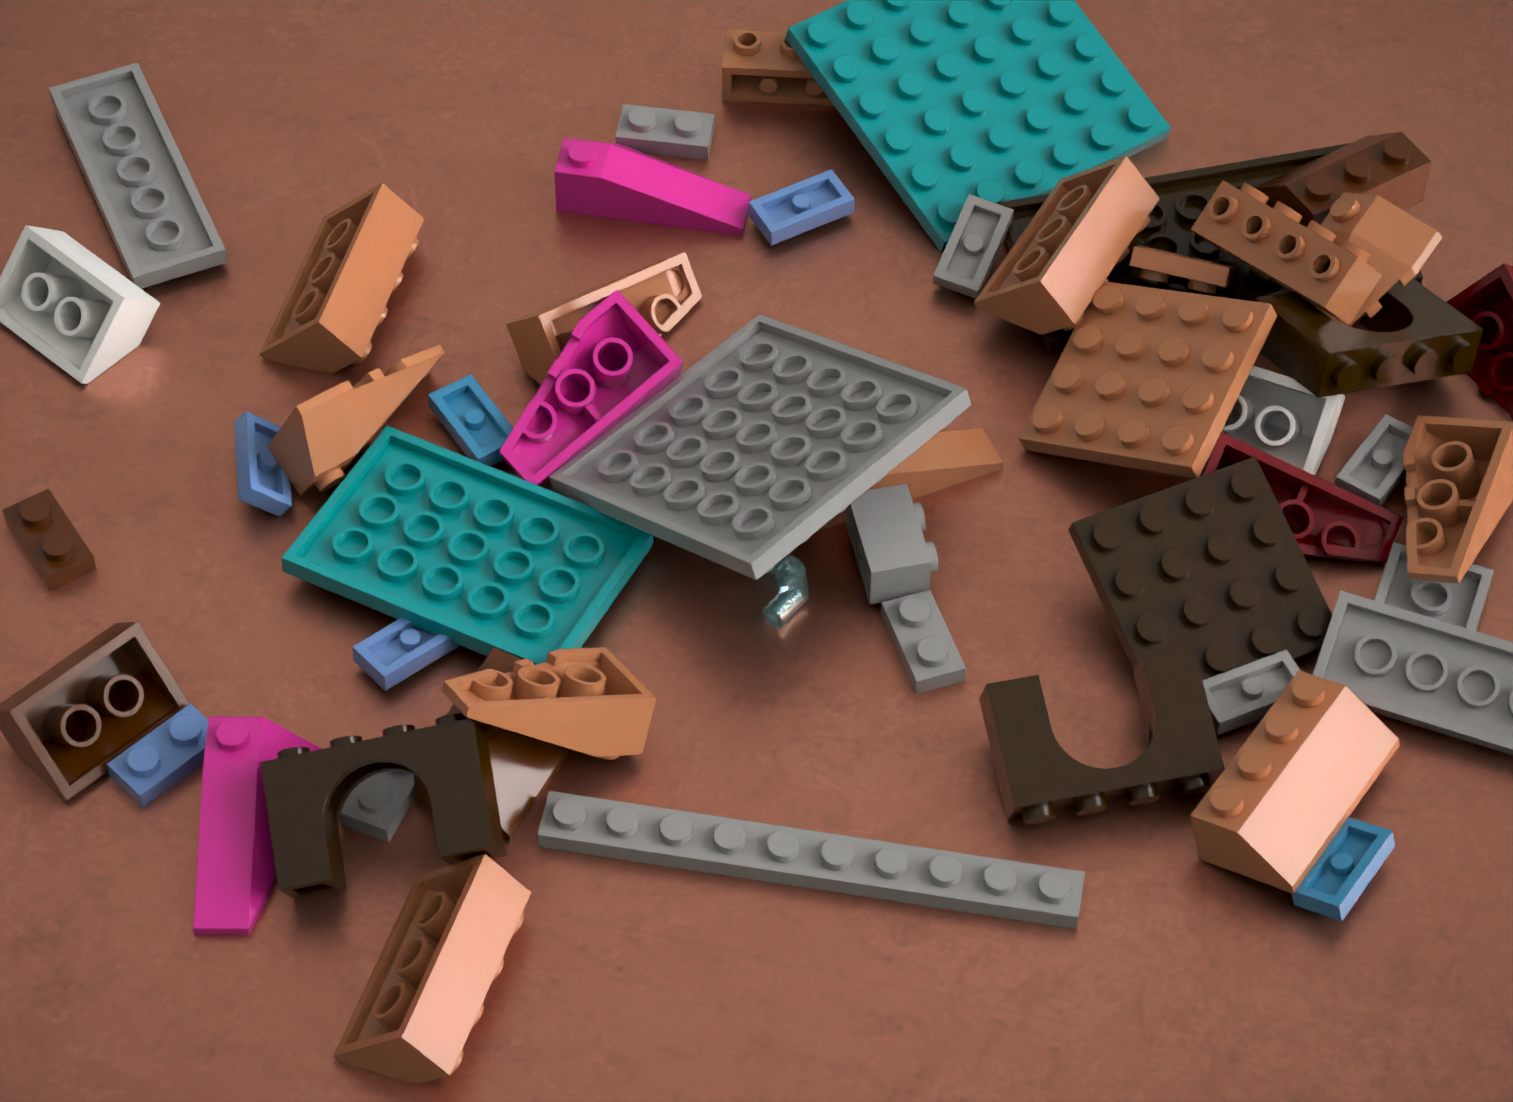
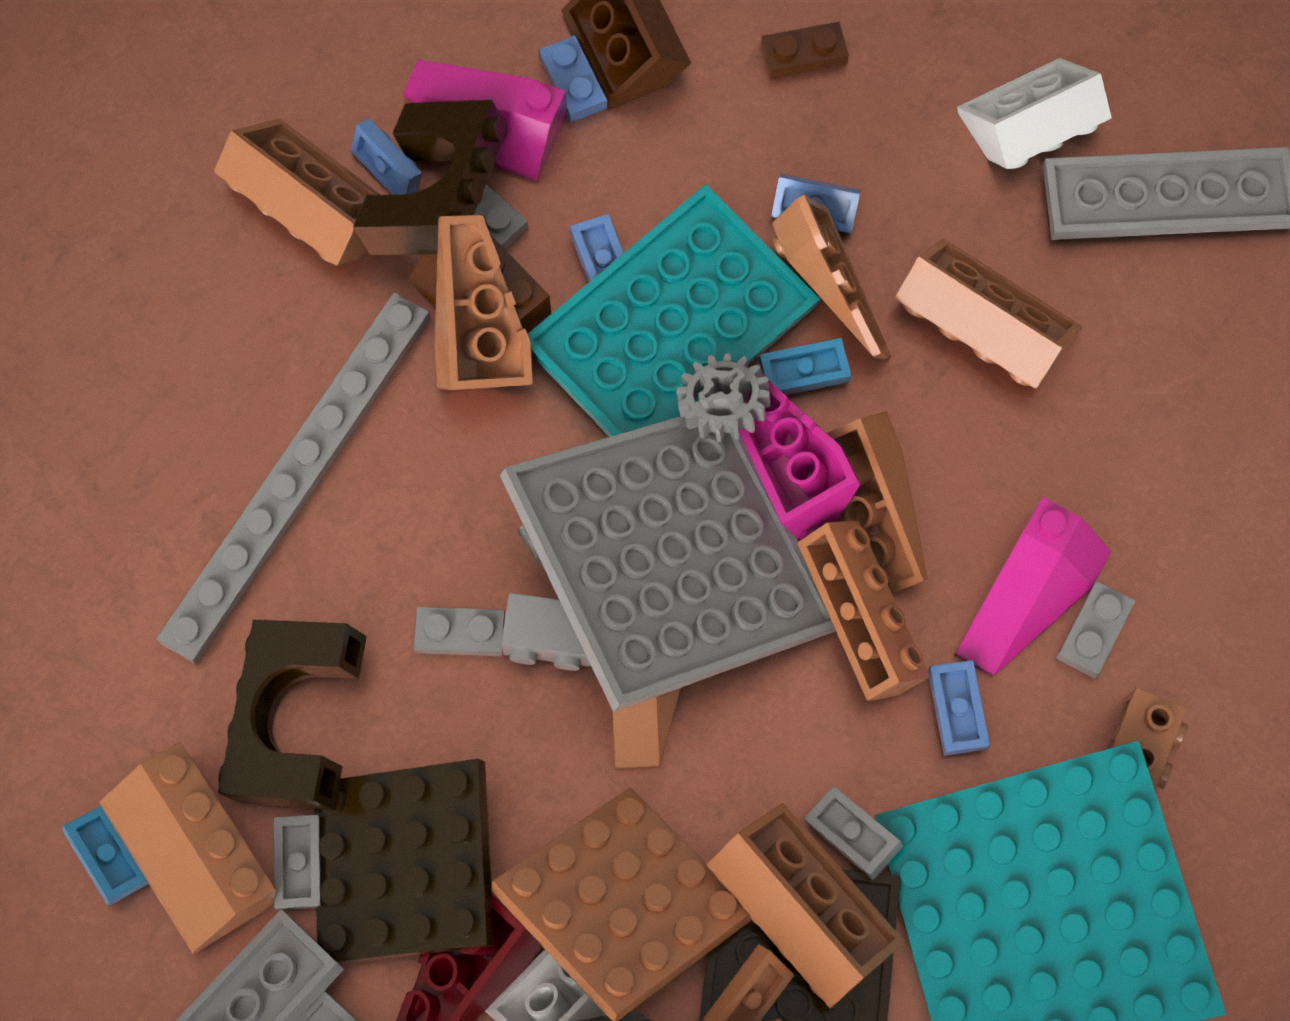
camera: 110 degrees right, 20 degrees up
none -> medium blue plate [351,118,422,195]
none -> light grey gear [676,353,771,442]
none -> nougat brick [797,520,930,701]

